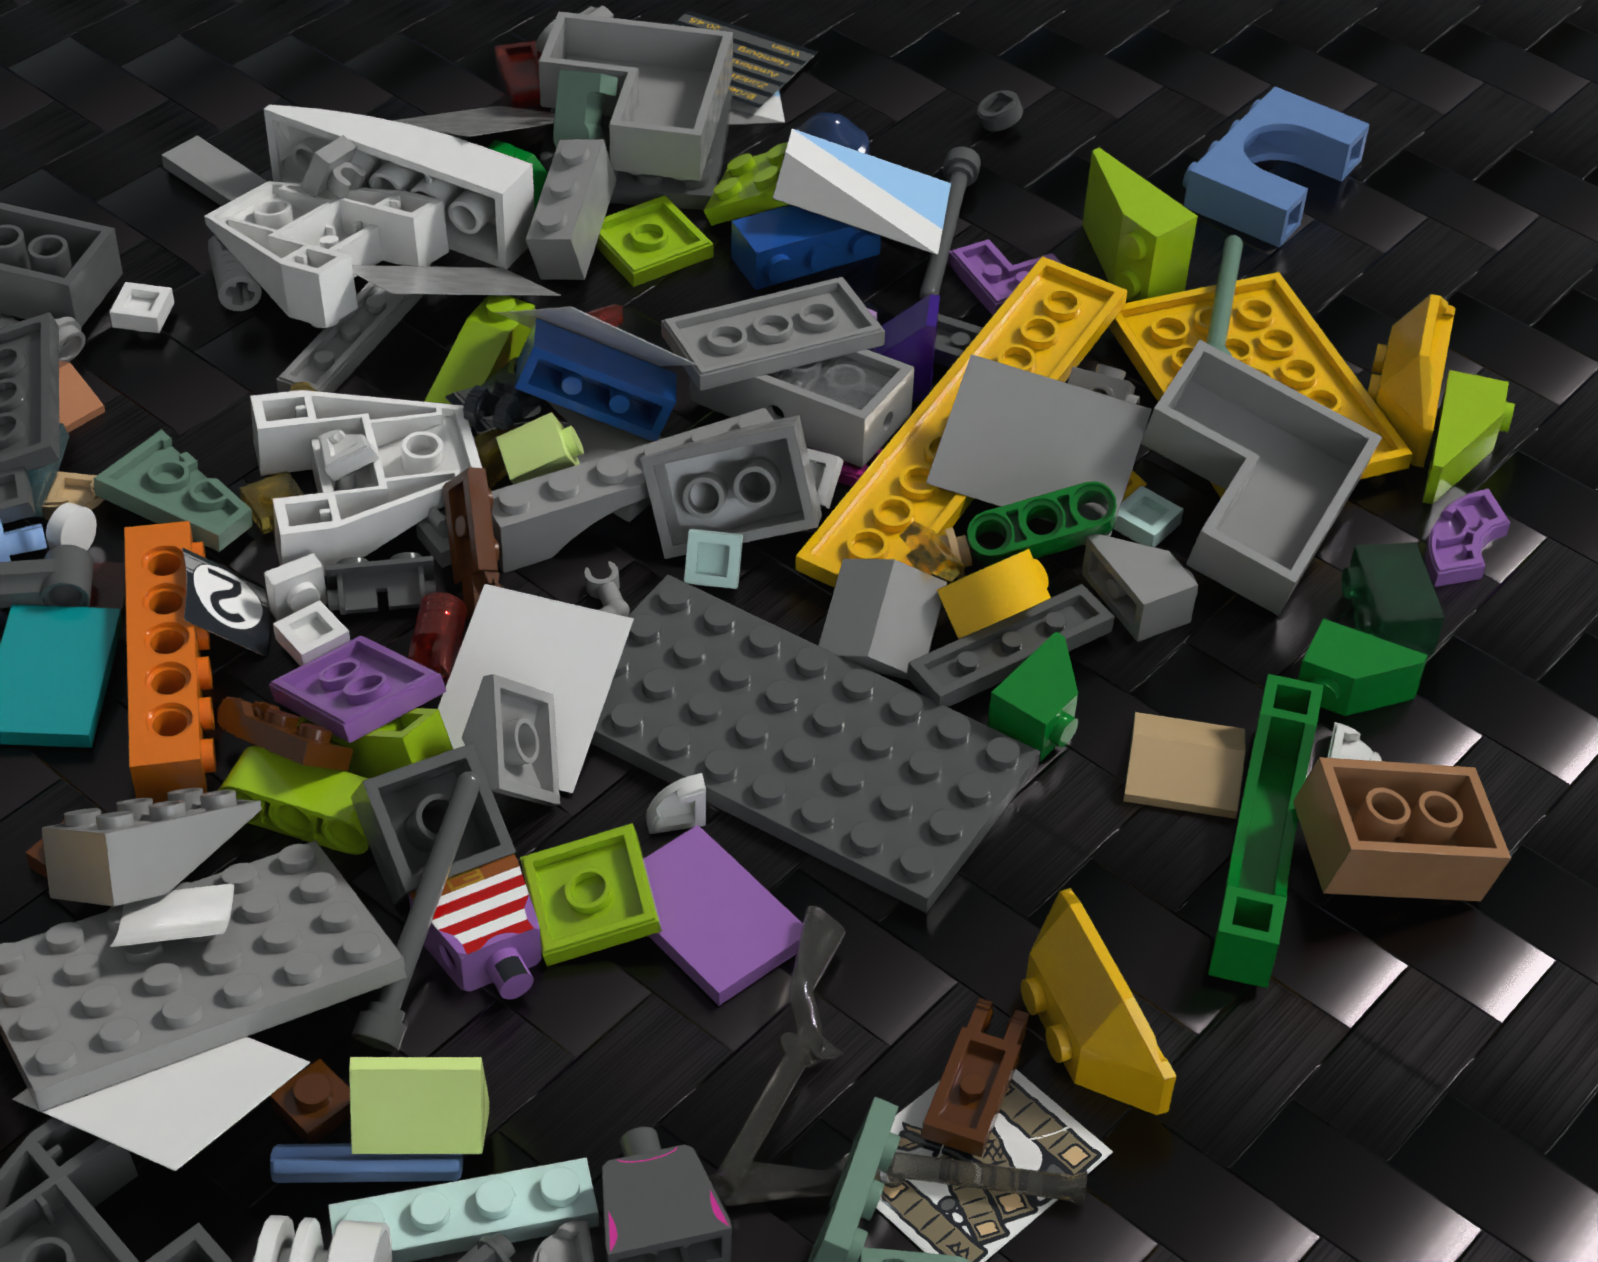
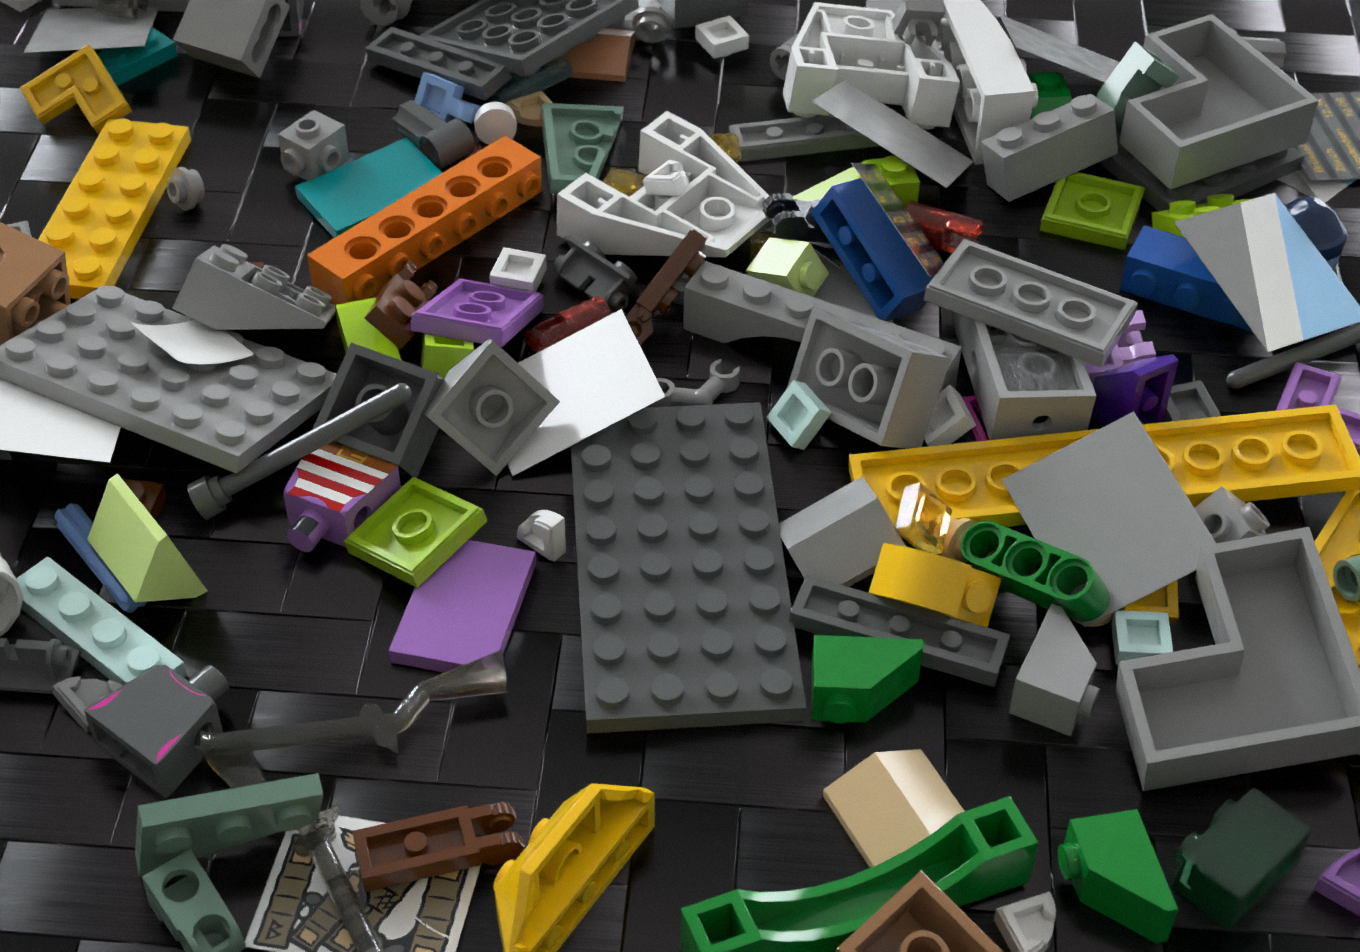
camera: 55 degrees right, 0 degrees up
sticker [182,548,270,656] -> none
white plate [264,553,328,621] -> none

